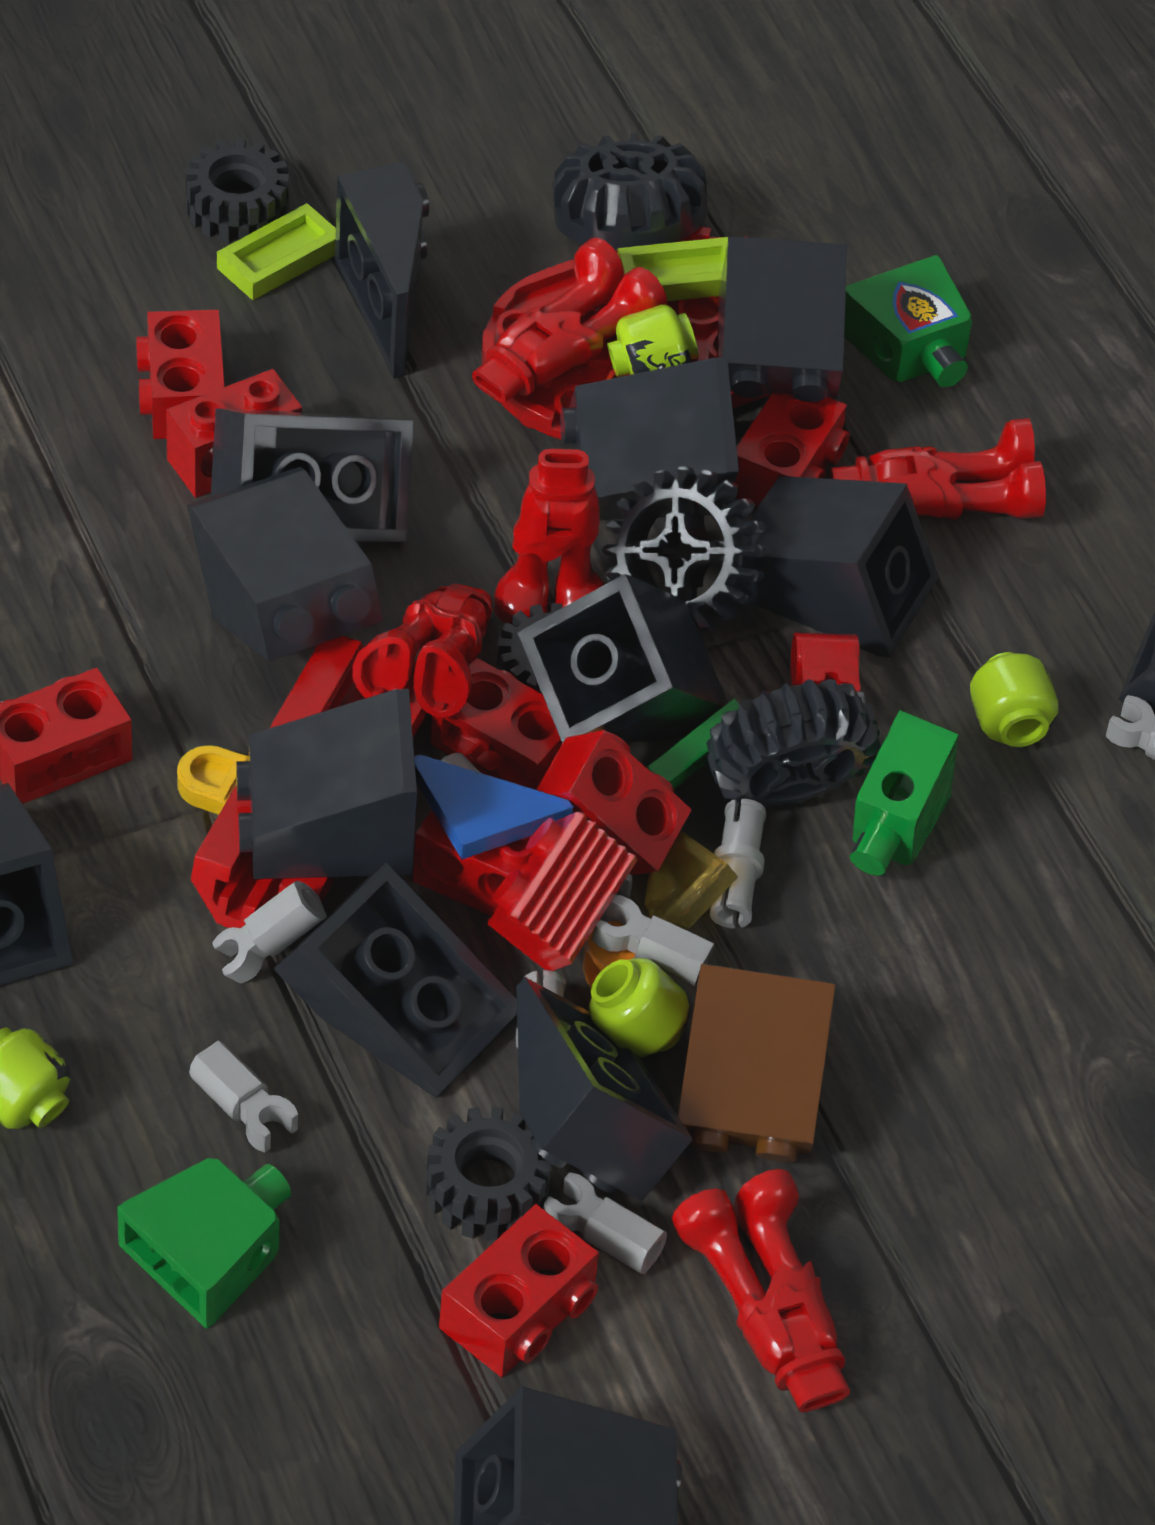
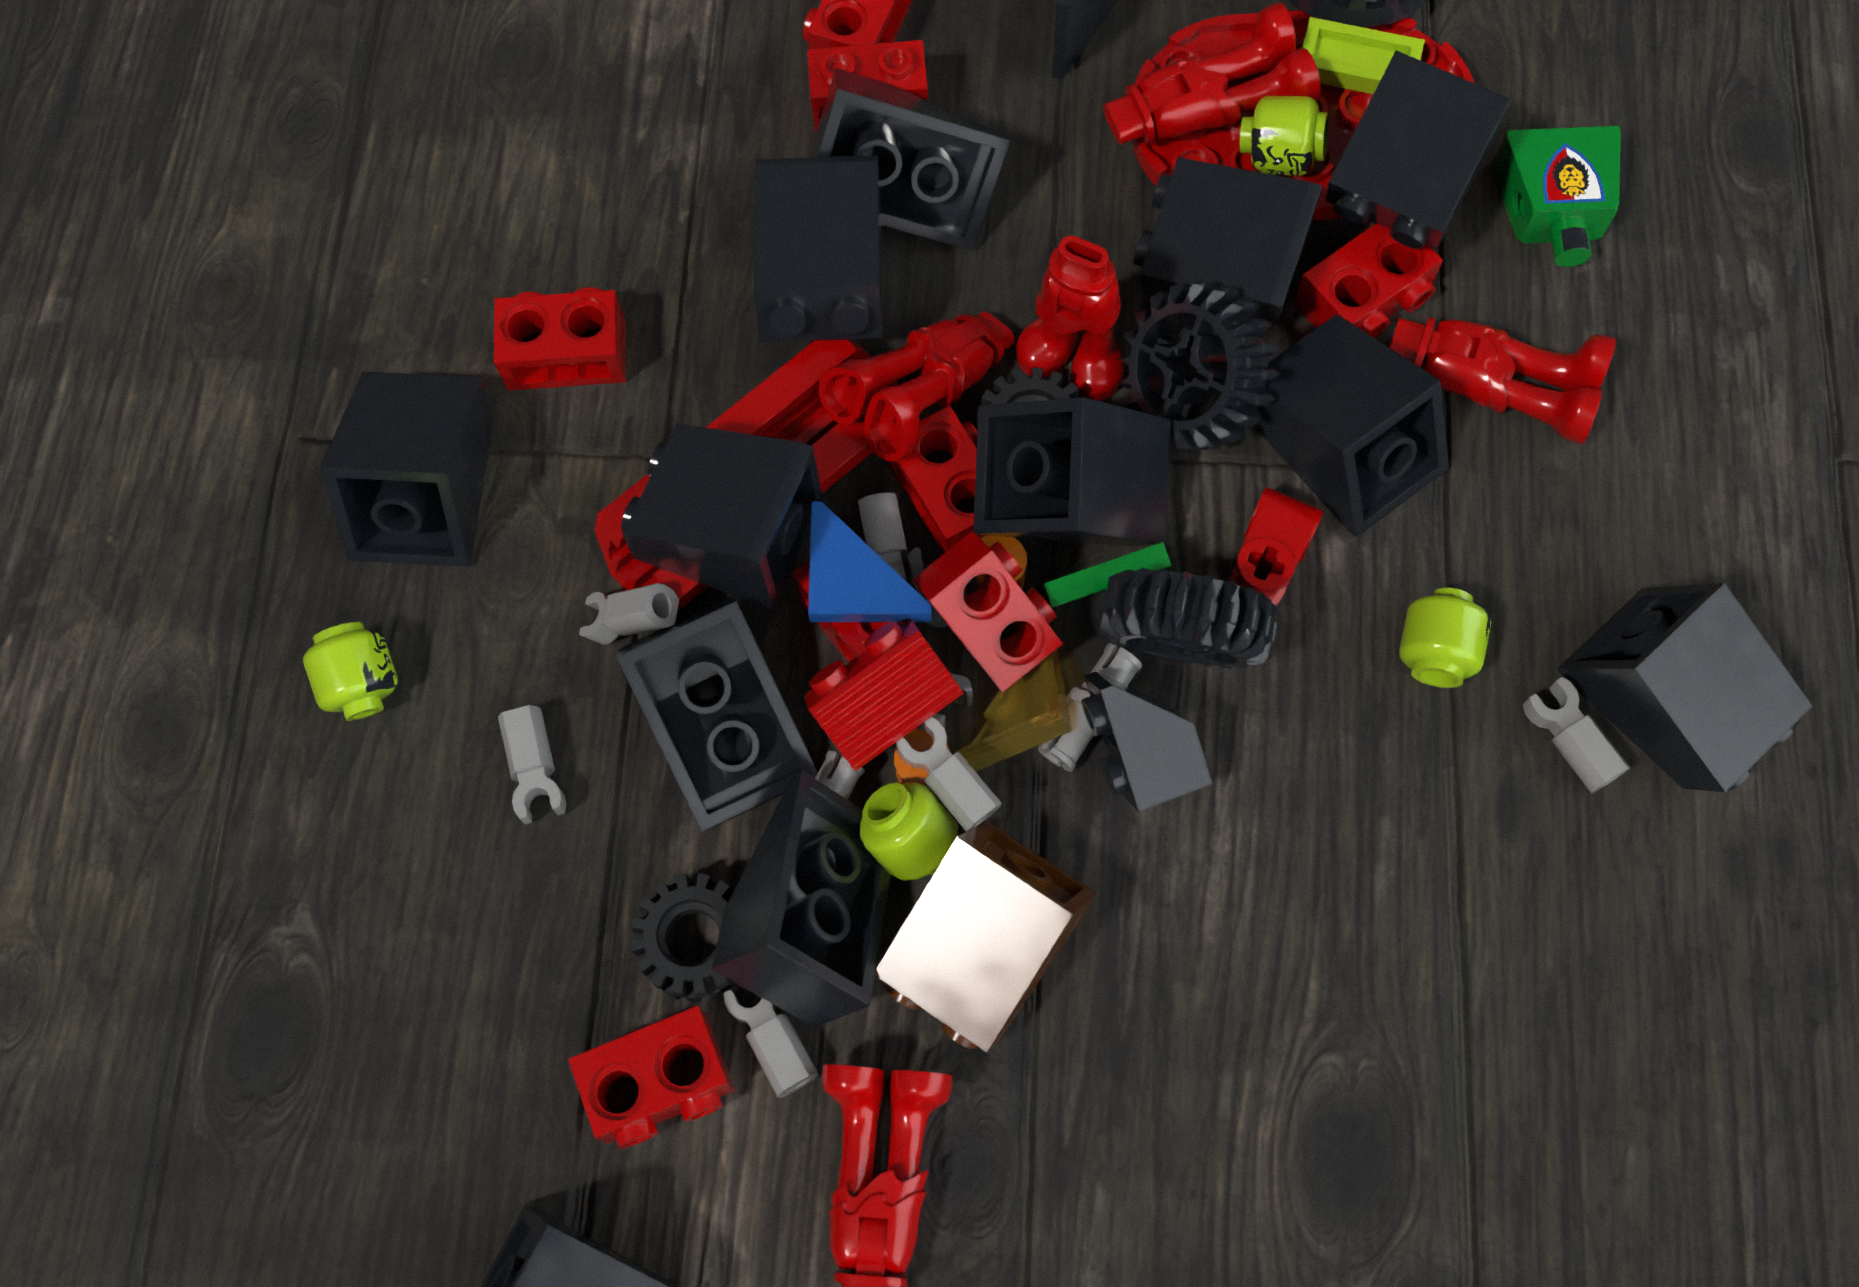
camera: 35 degrees right, 20 degrees up
green torso [117,1158,291,1329] -> none
yellow tile [177,745,249,815] -> none
green torso [850,710,959,876] -> none
none -> black slope [1081,671,1212,812]

